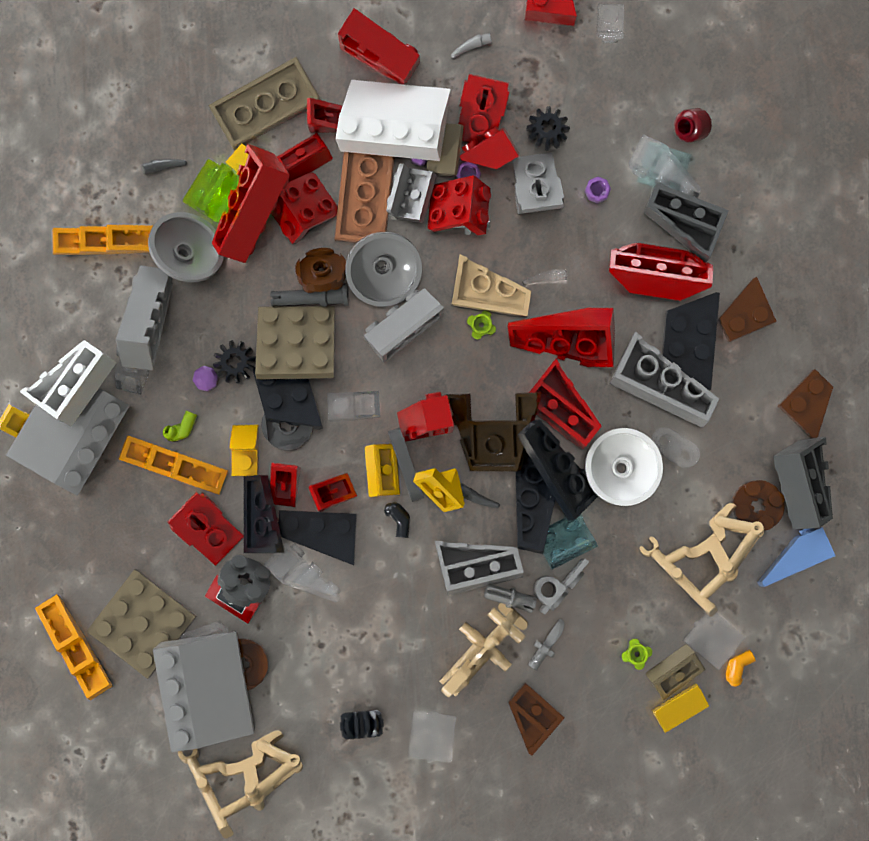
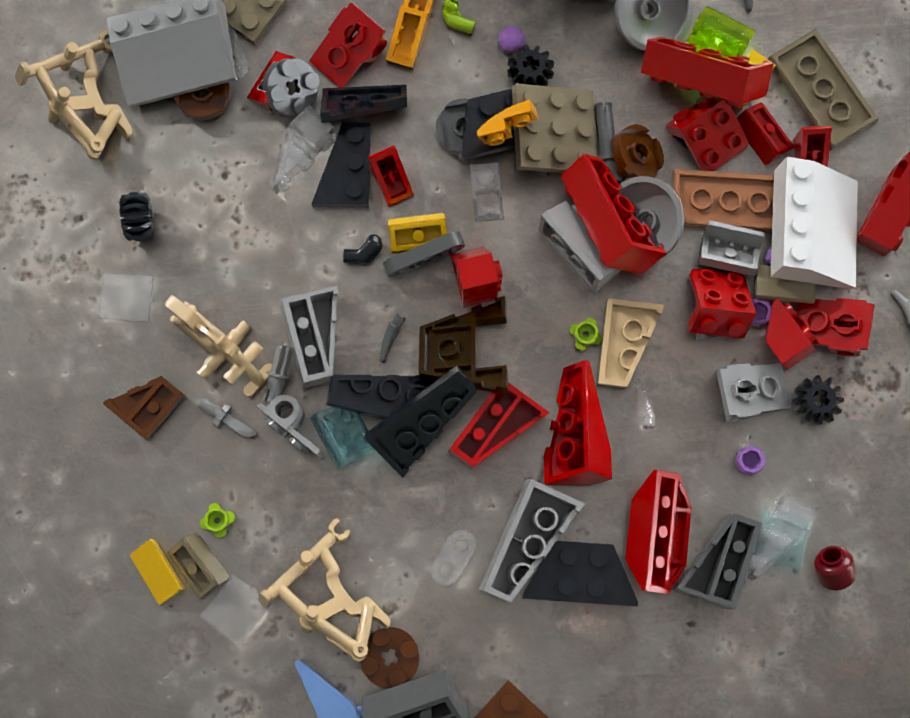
camera: 90 degrees right, 5 degrees down
yellow slope [229,425,259,476] -> none
red slope [270,463,301,507] -> none
yellow slope [413,468,465,512] -> none
white dish [585,428,663,506] -> none
reddish brown wing [718,277,777,342] -> none
light orange arm [725,650,756,687] -> none
none -> light orange slope [477,100,538,146]
none -> red wedge [561,154,667,274]

